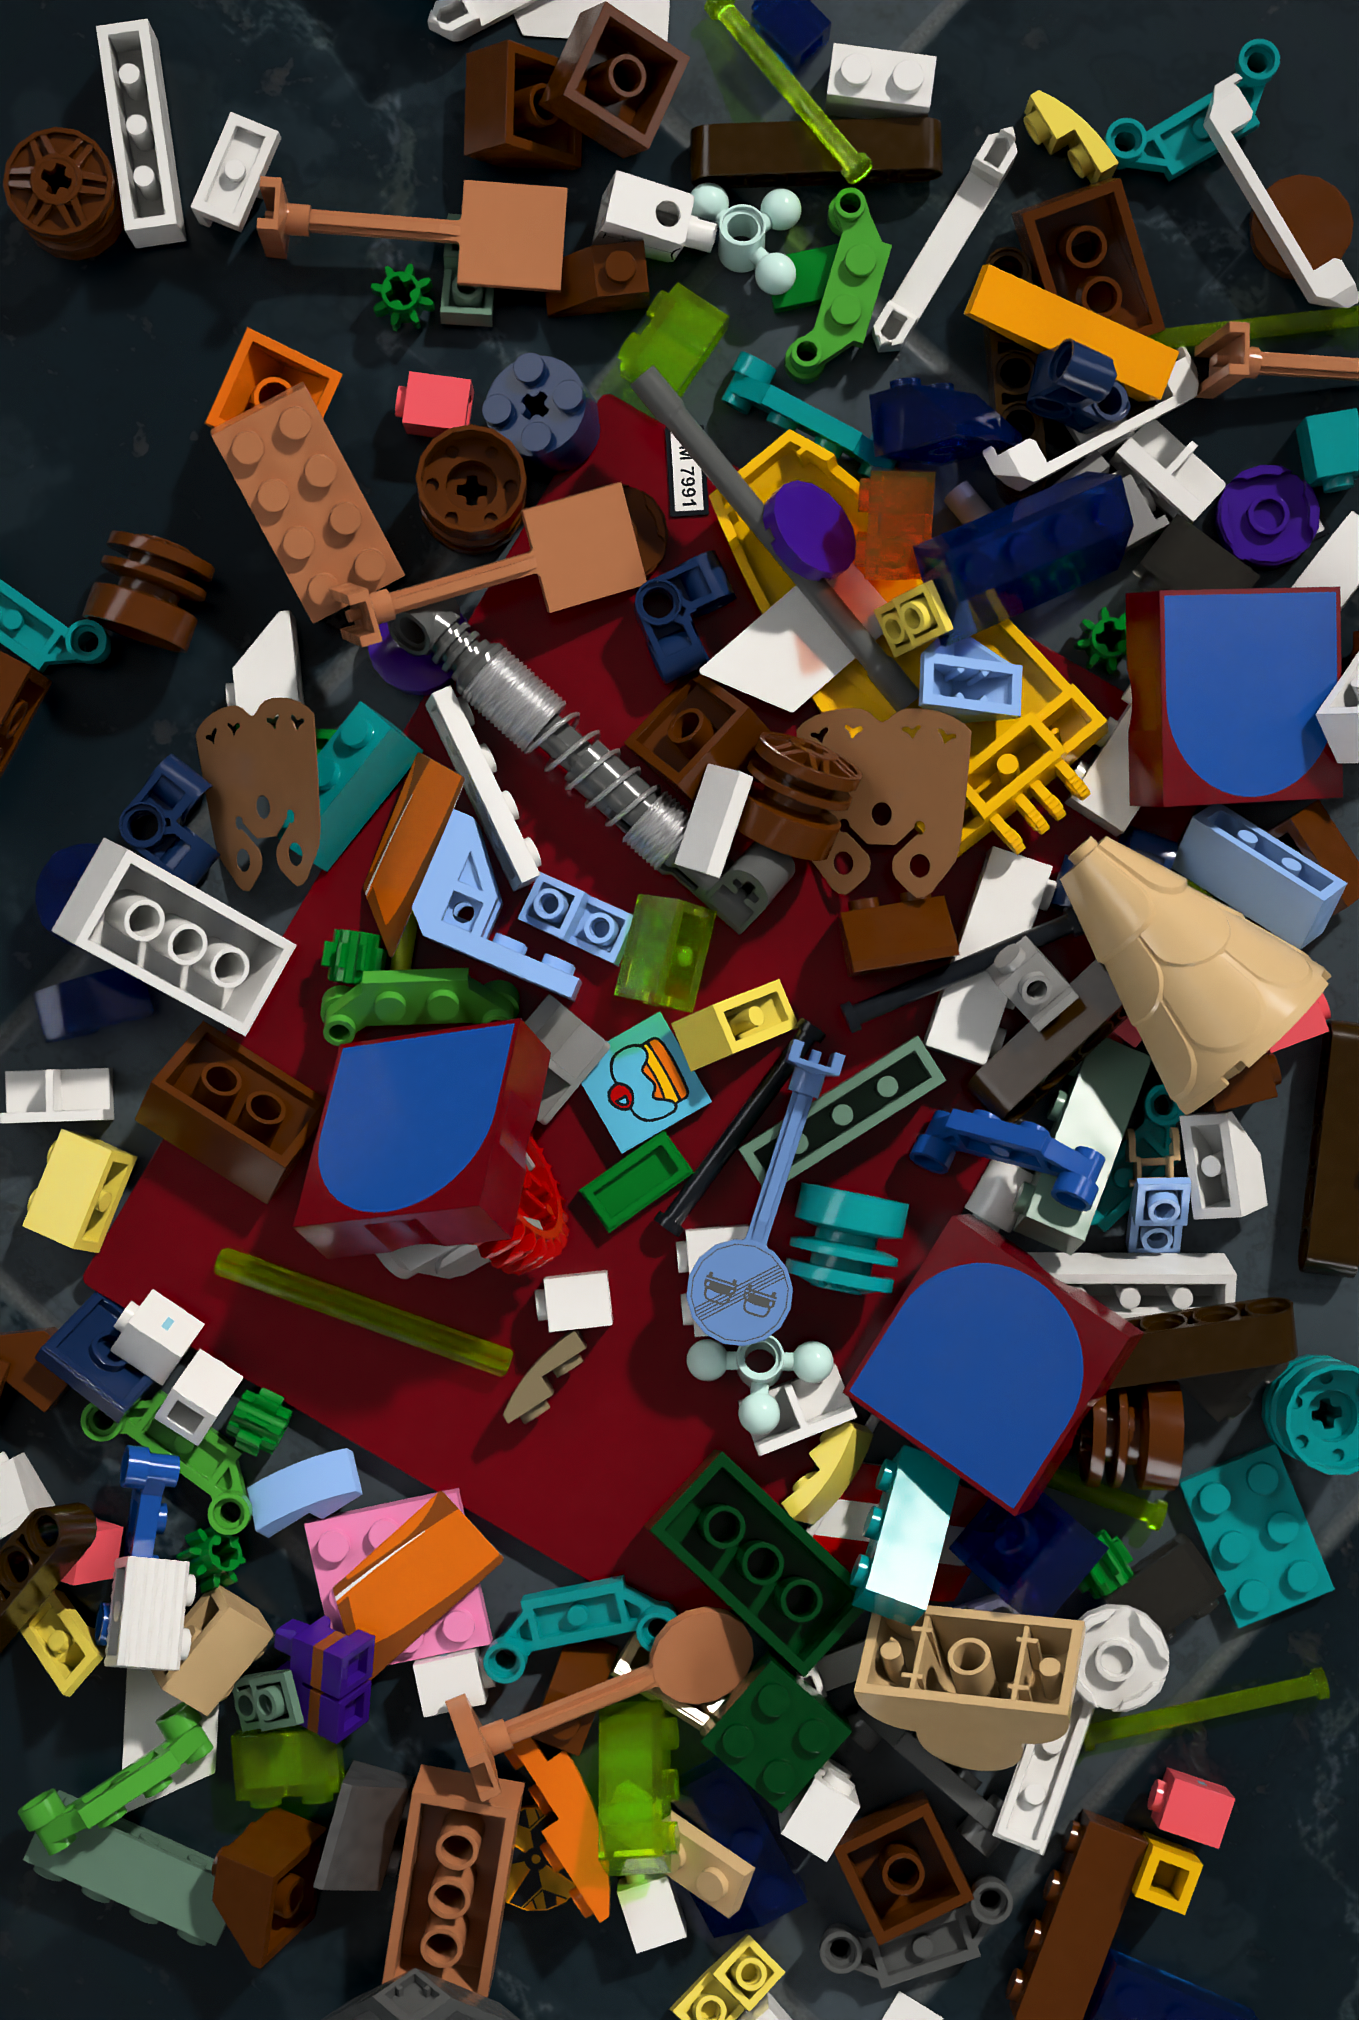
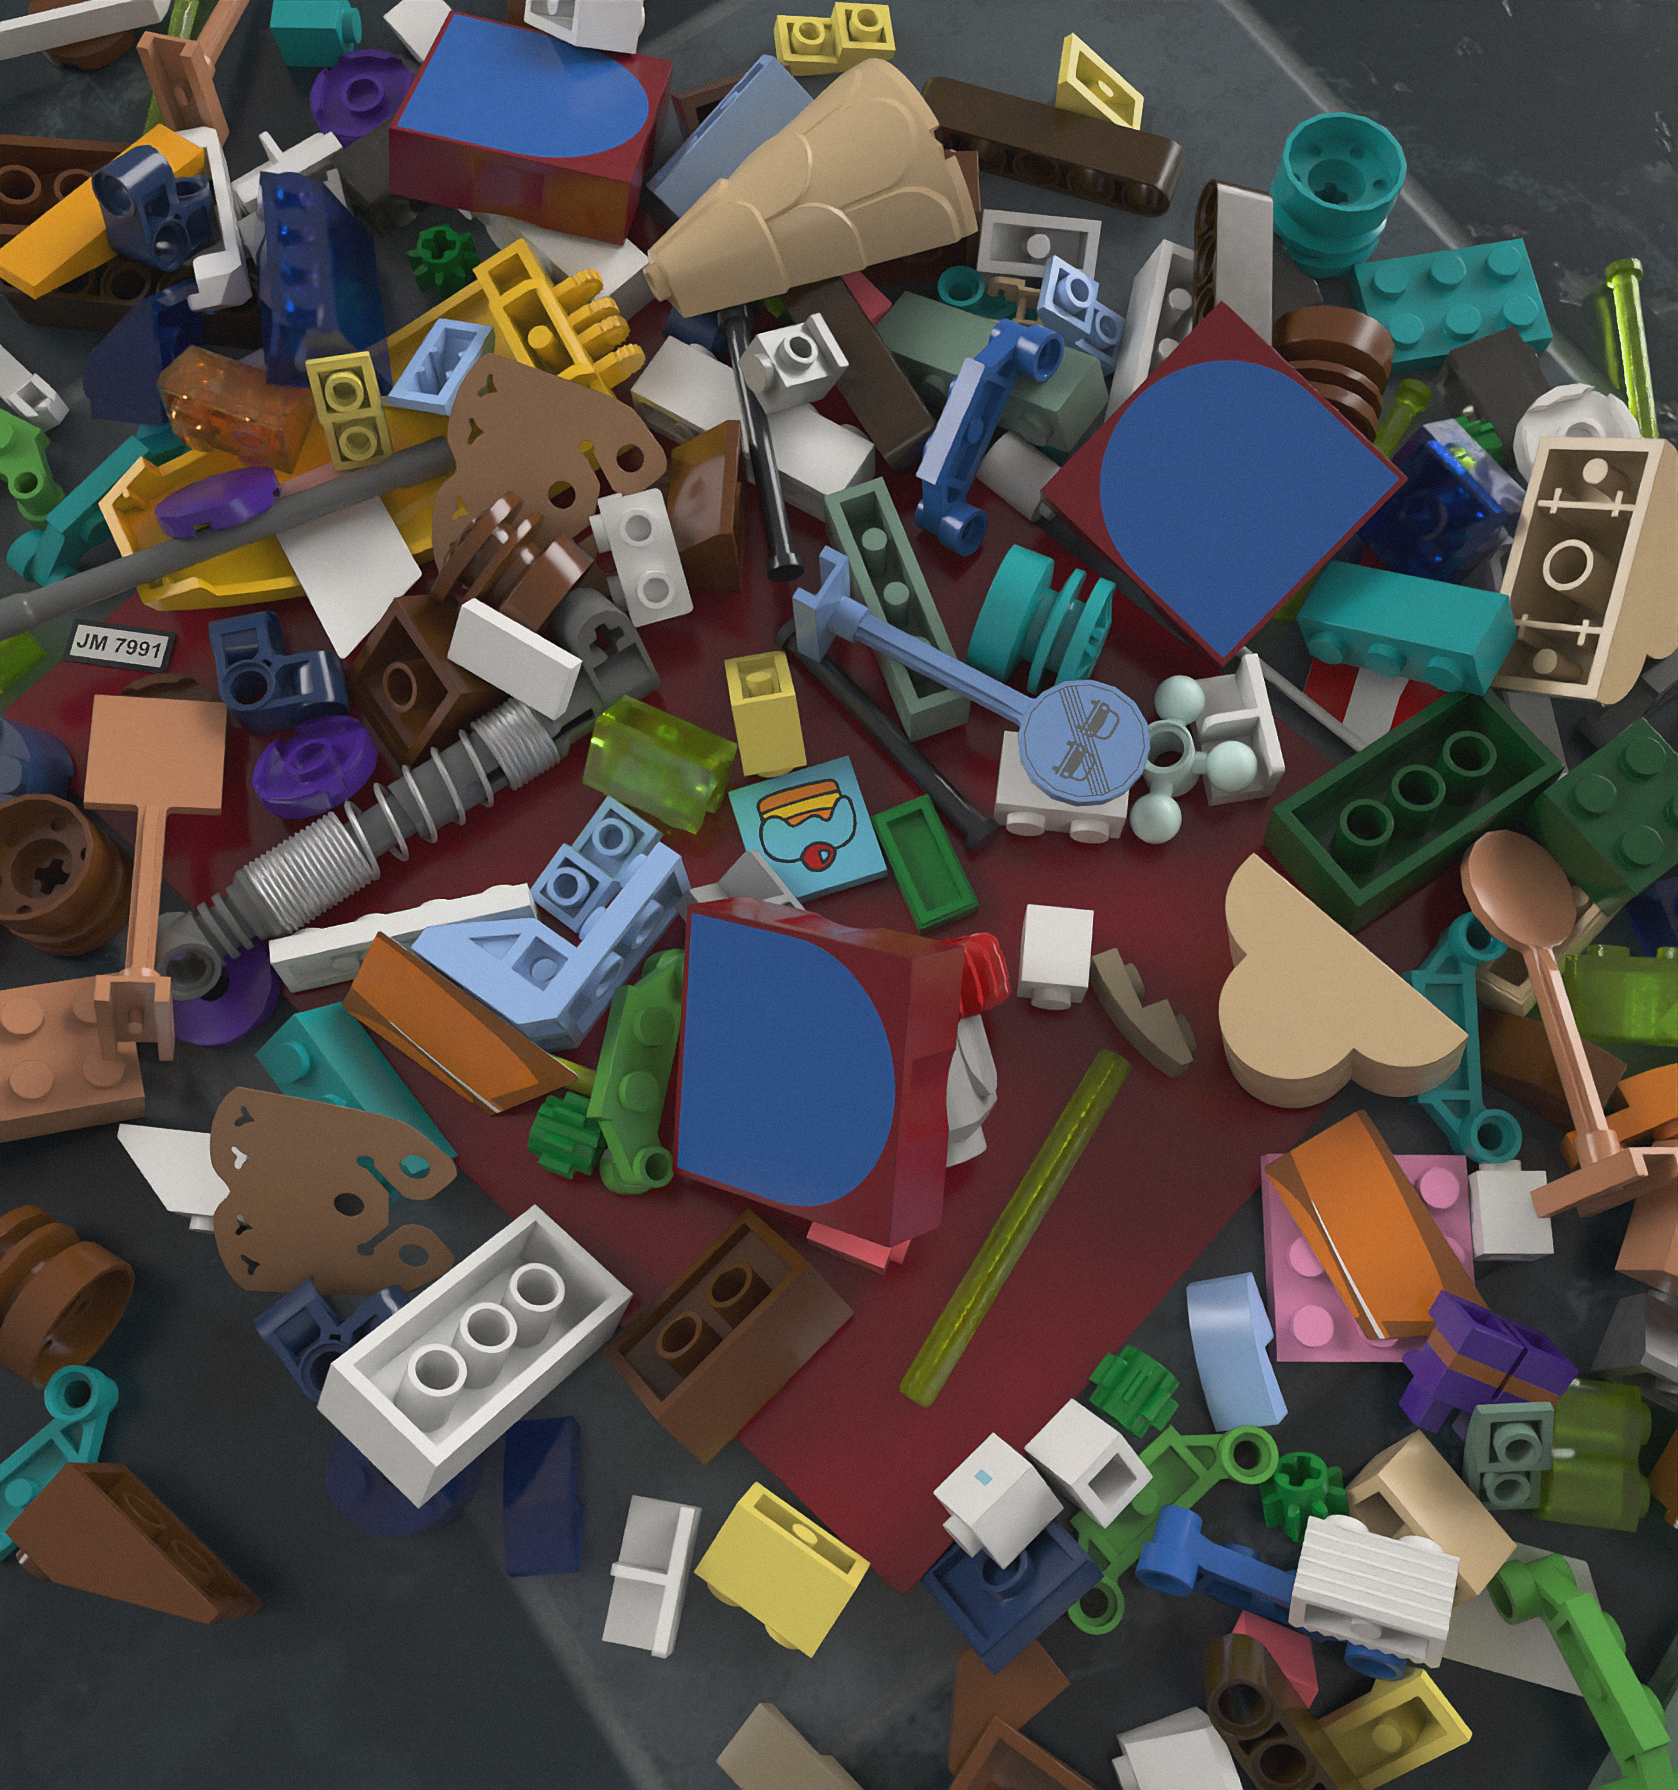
camera: 70 degrees left, 15 degrees down
light yellow slope [781,1421,873,1525] -> none
none -> dark purple tile [251,715,378,819]
none -> white bracket [589,488,693,628]
none -> tan brick [1219,853,1469,1108]

